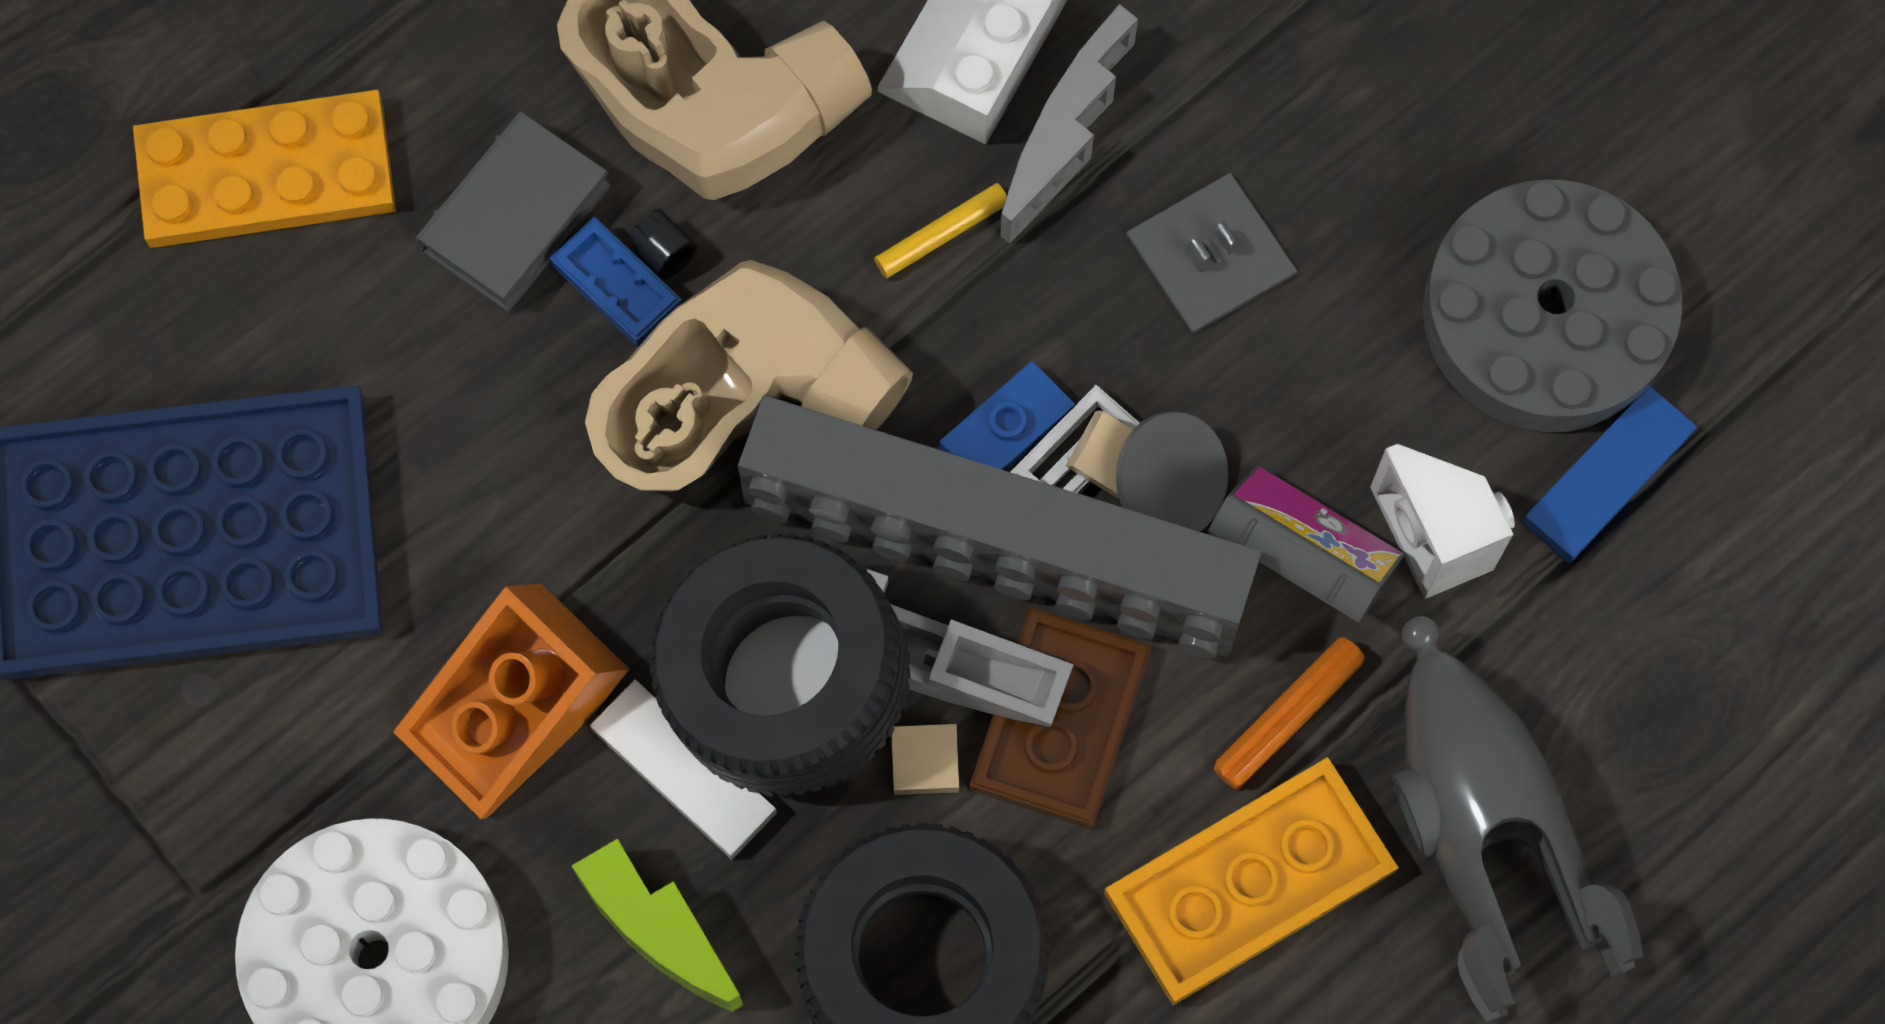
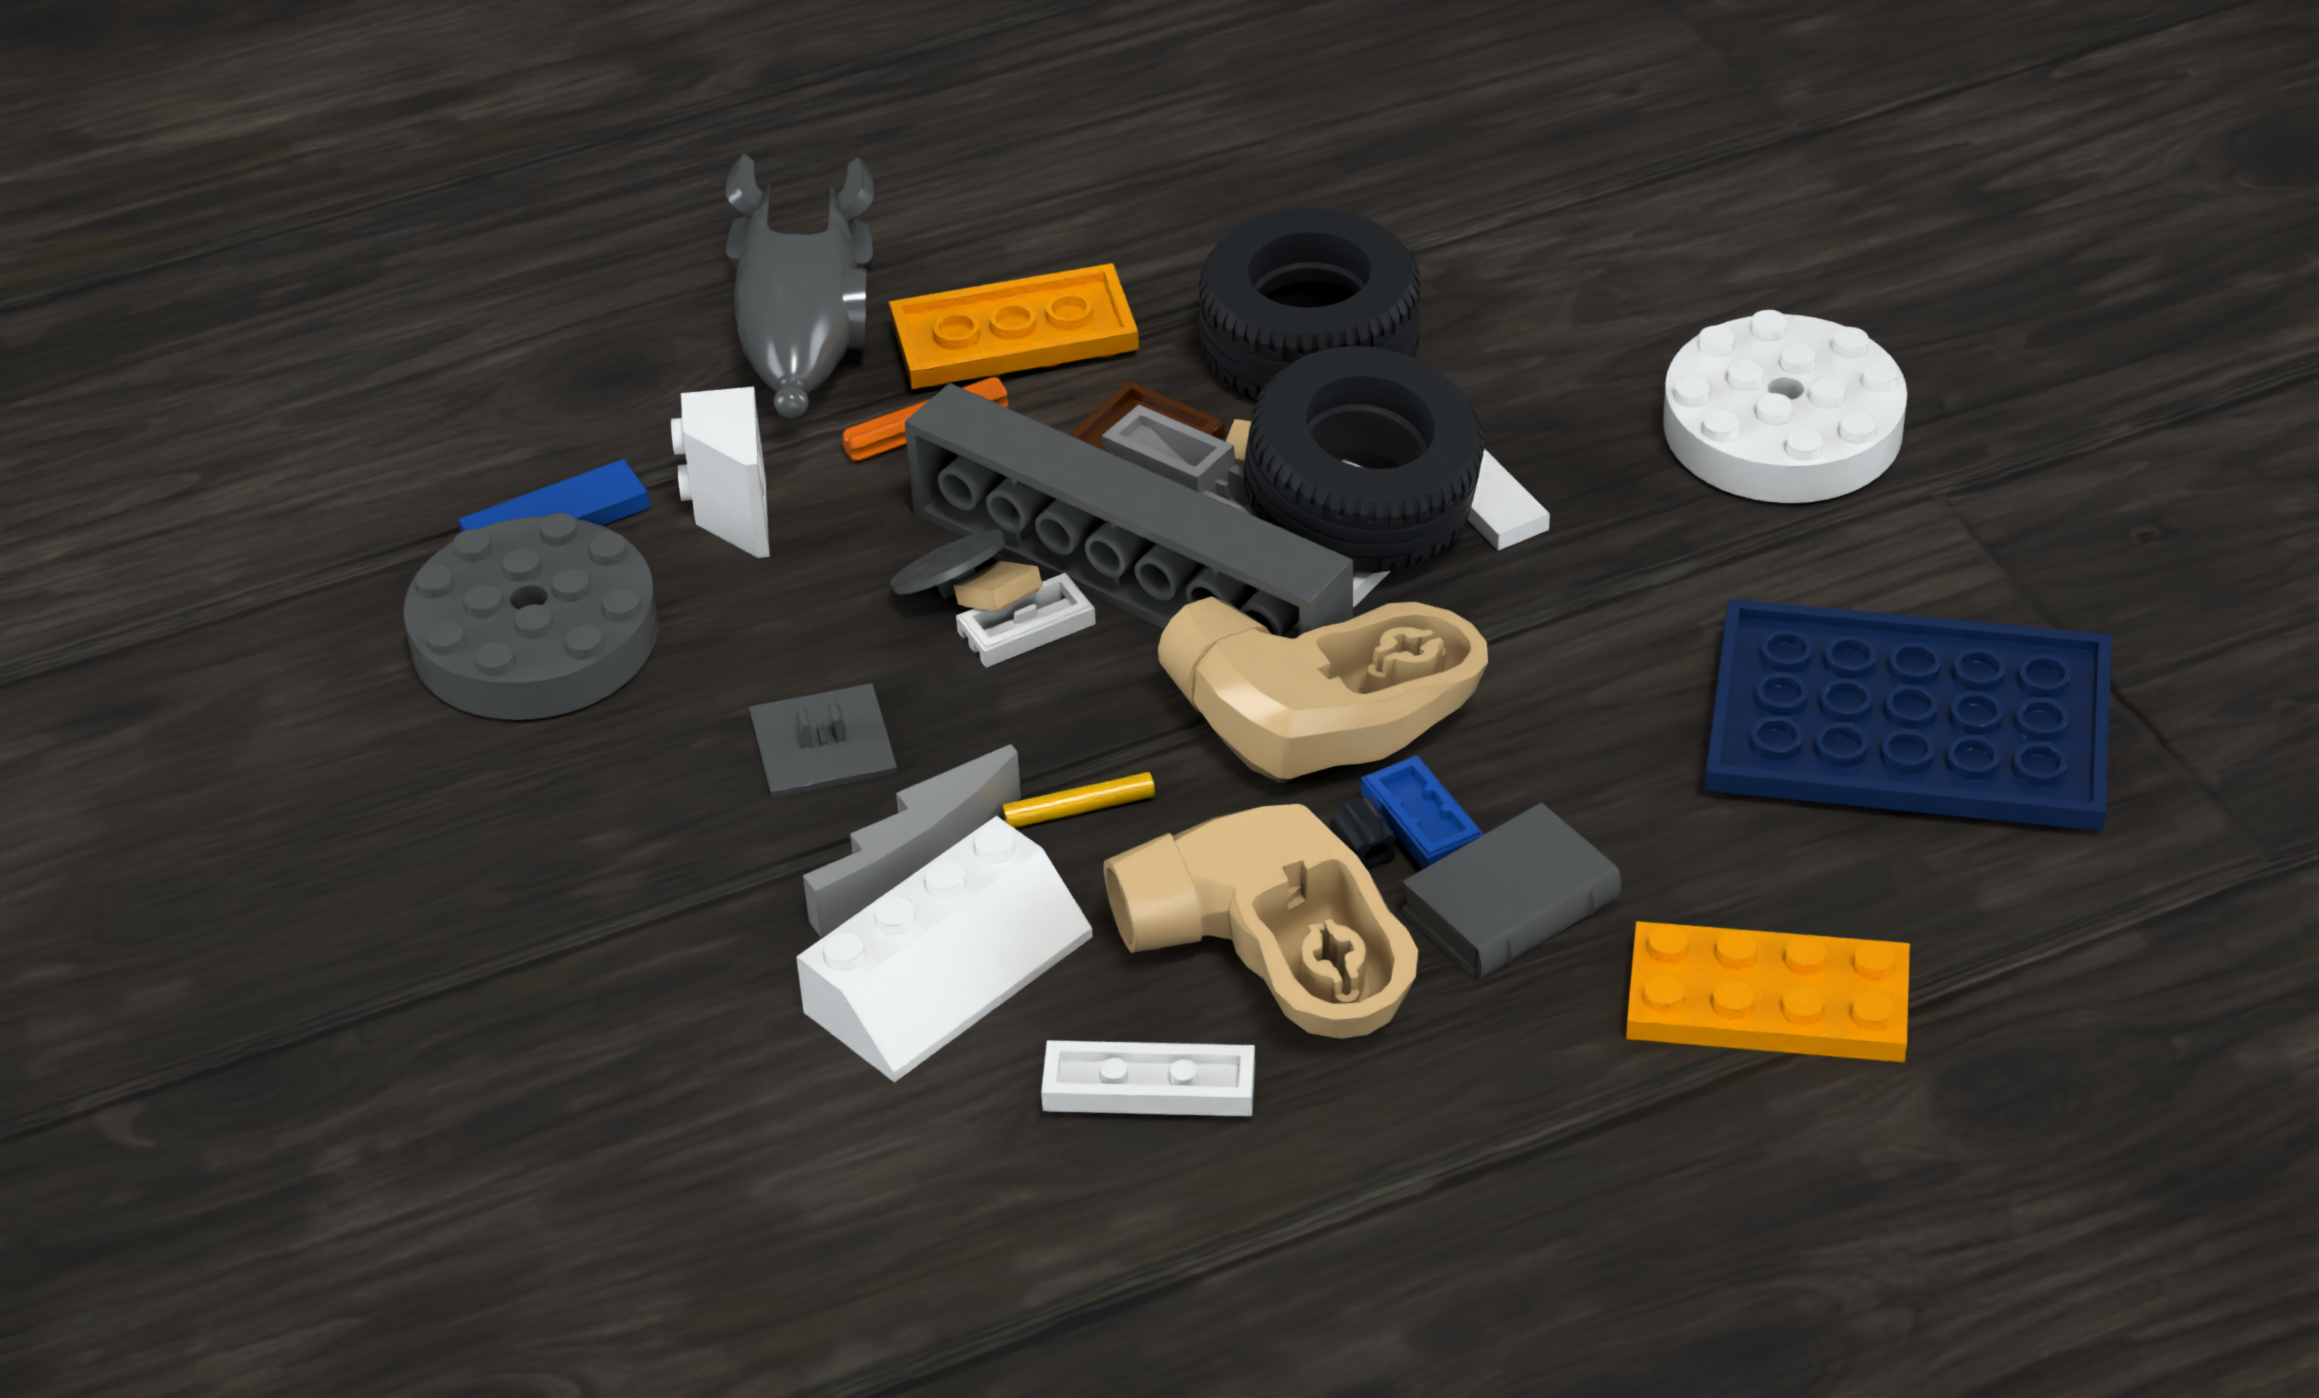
camera: 160 degrees left, 30 degrees down
orange slope [393,583,629,819] -> none
lime slope [571,839,743,1012] -> none
blue plate [940,361,1075,471] -> none
piece [1208,465,1405,623] -> none

